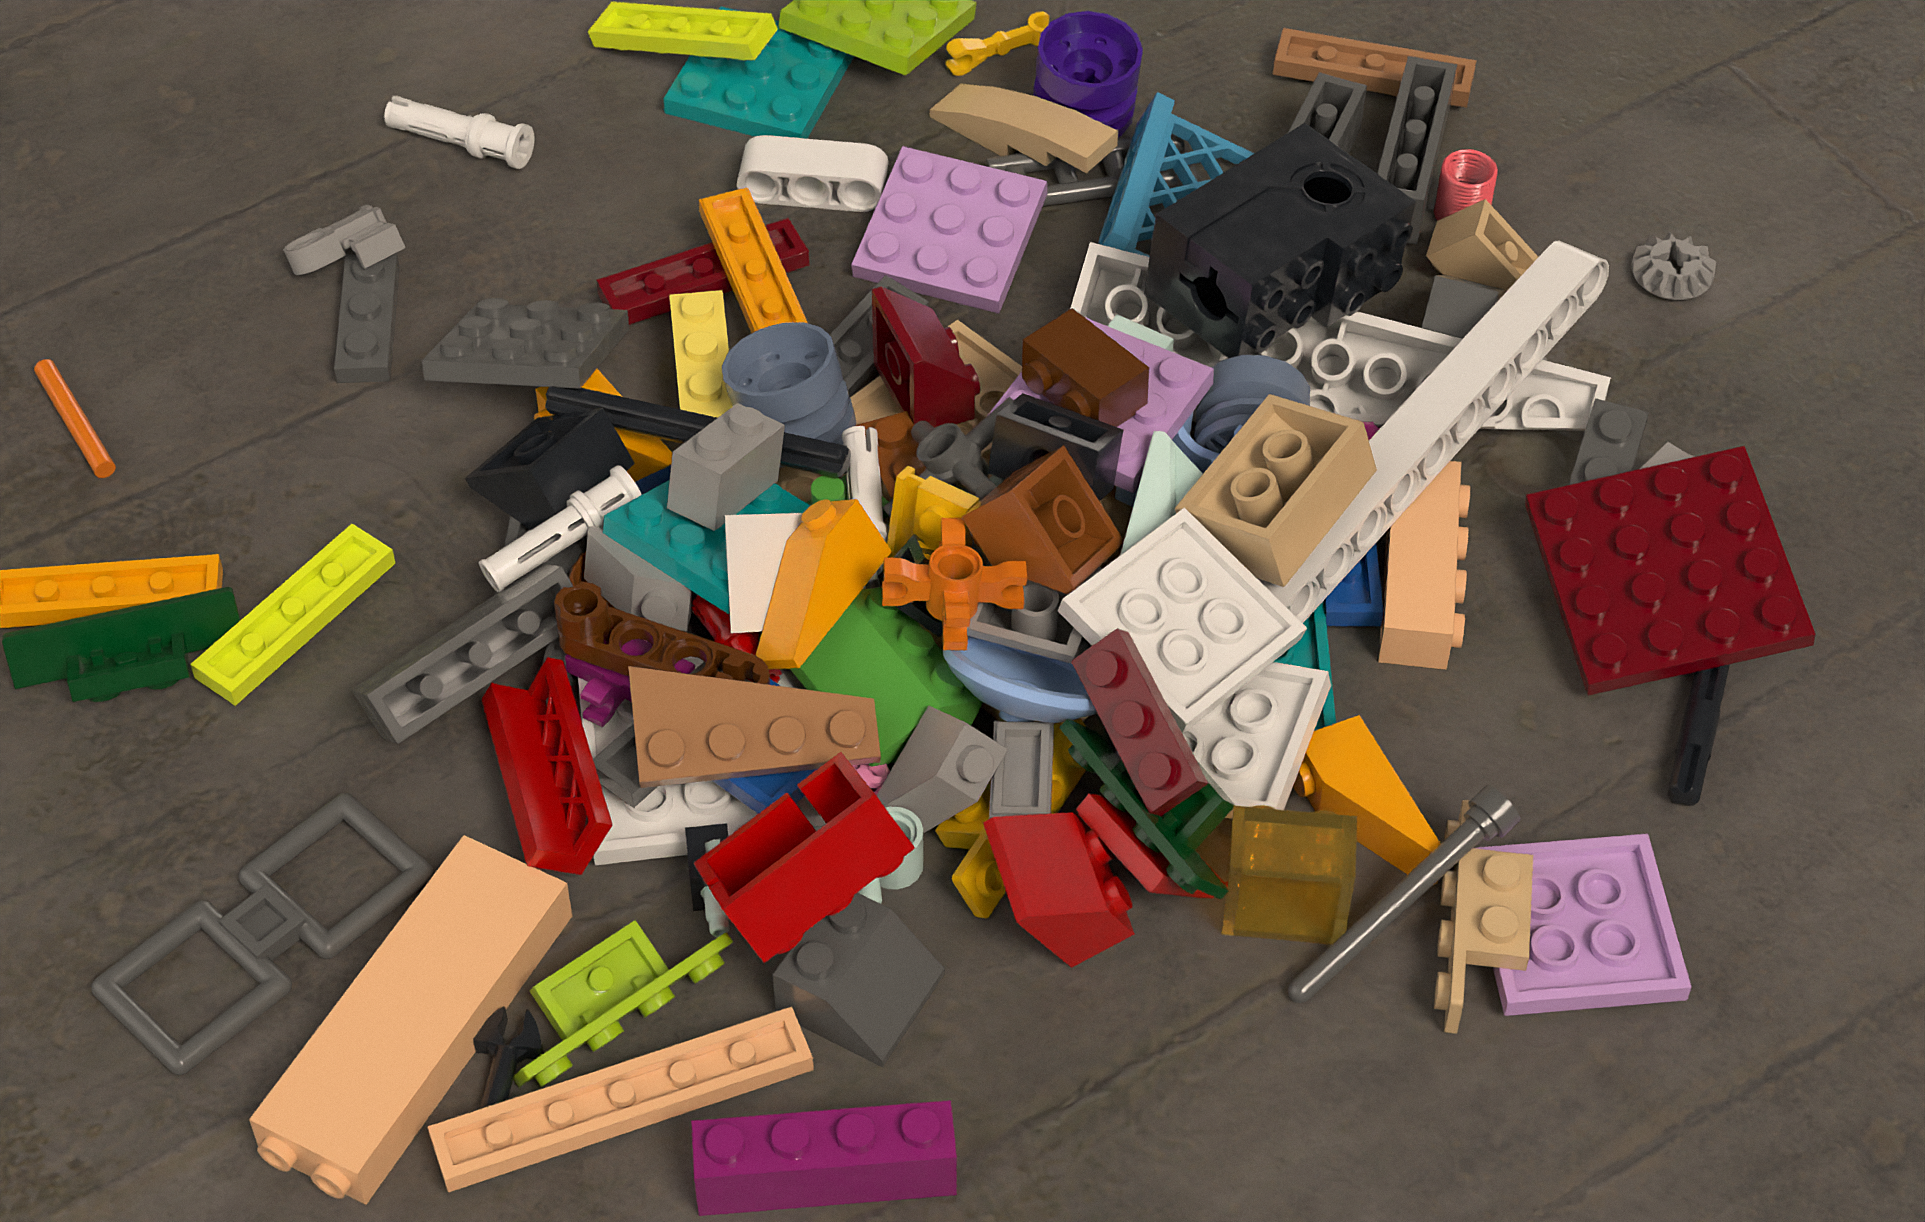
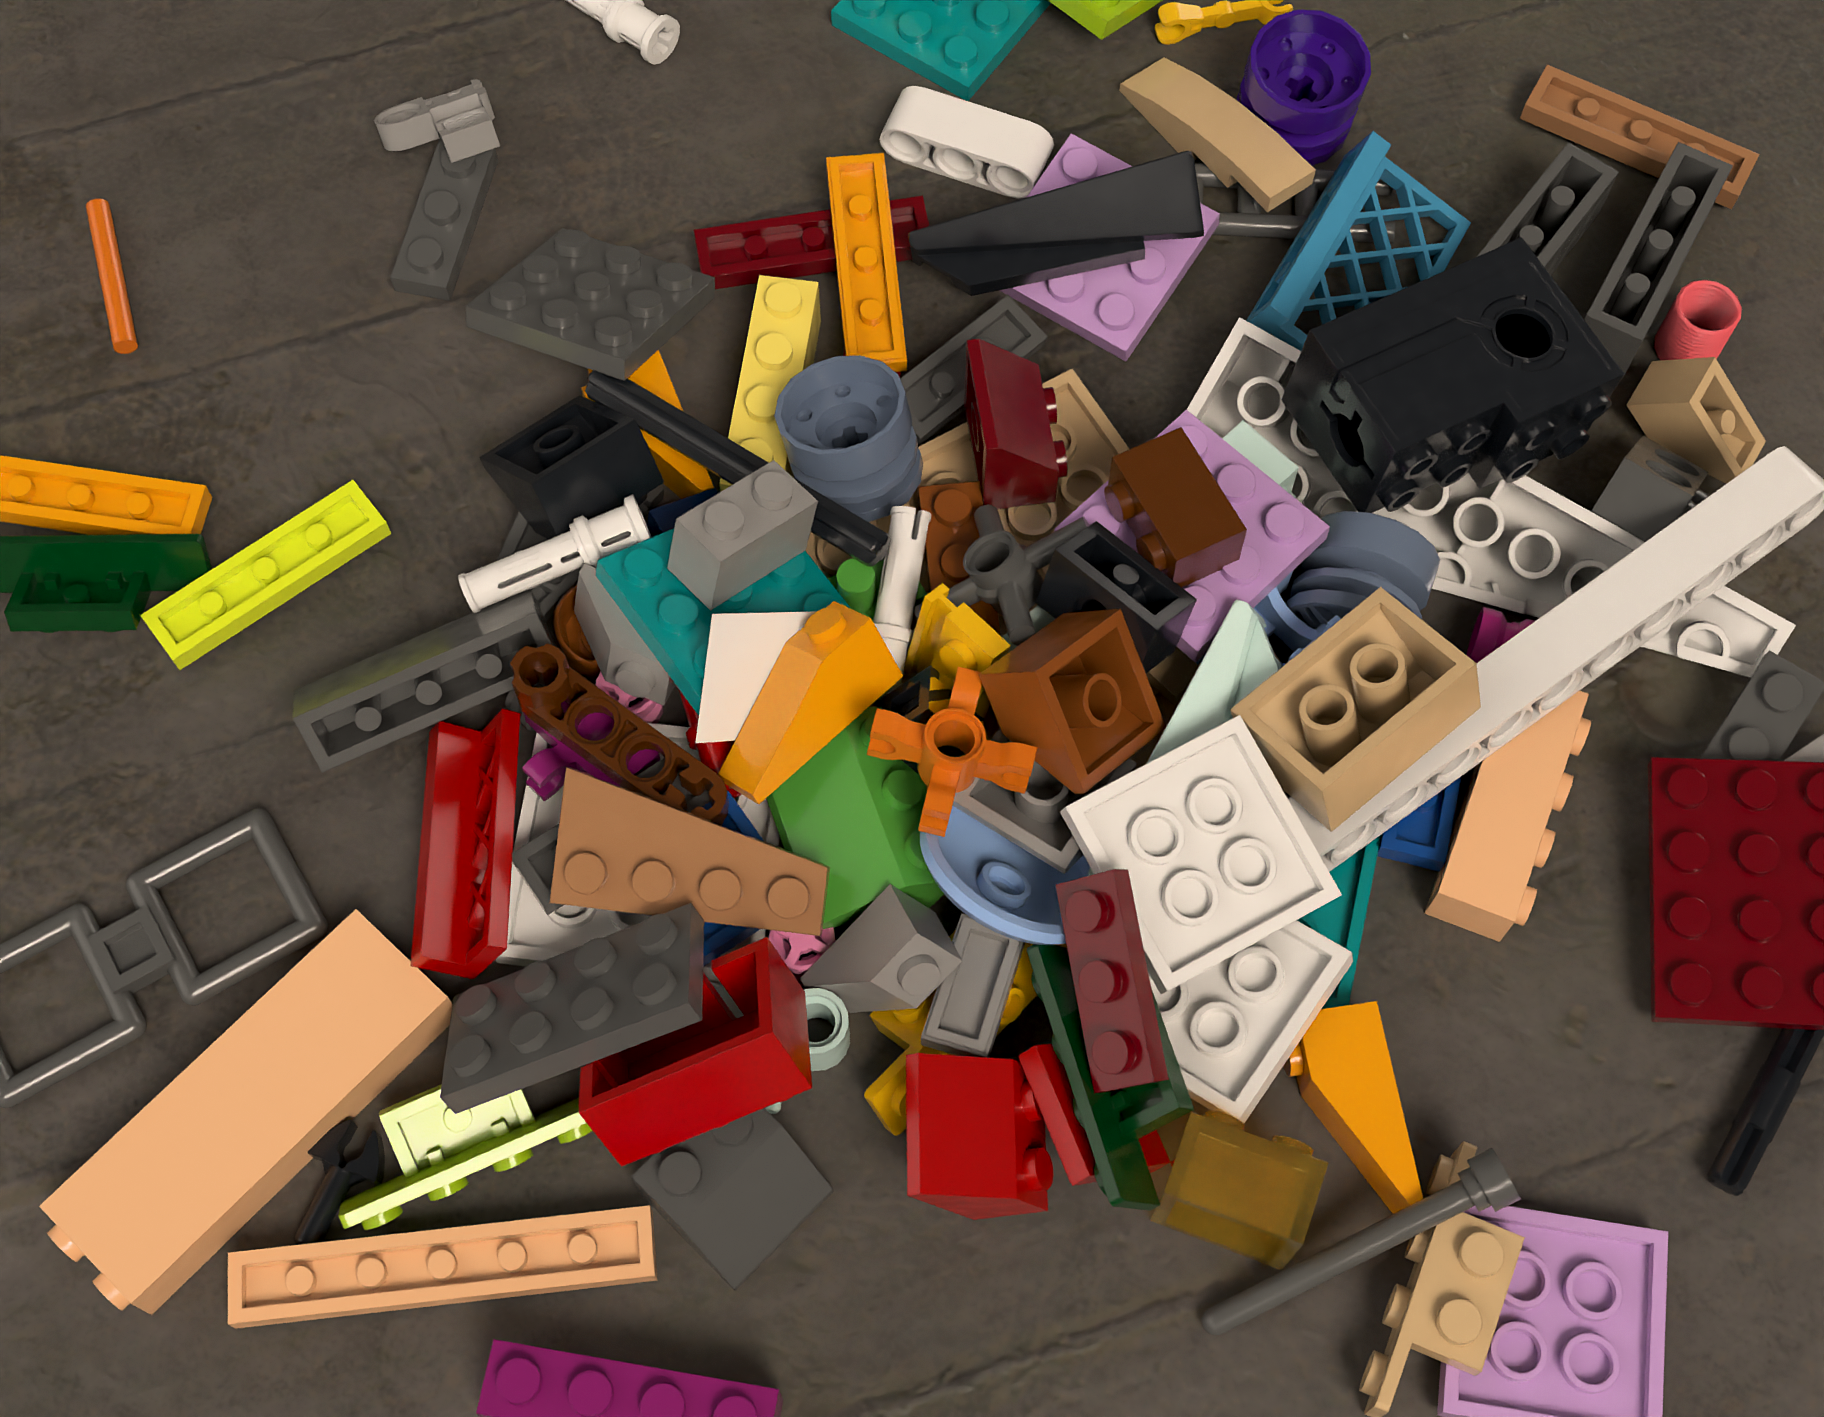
camera: 15 degrees right, 15 degrees up
none -> dark grey plate [440,903,704,1114]
none -> black wedge [908,151,1204,296]

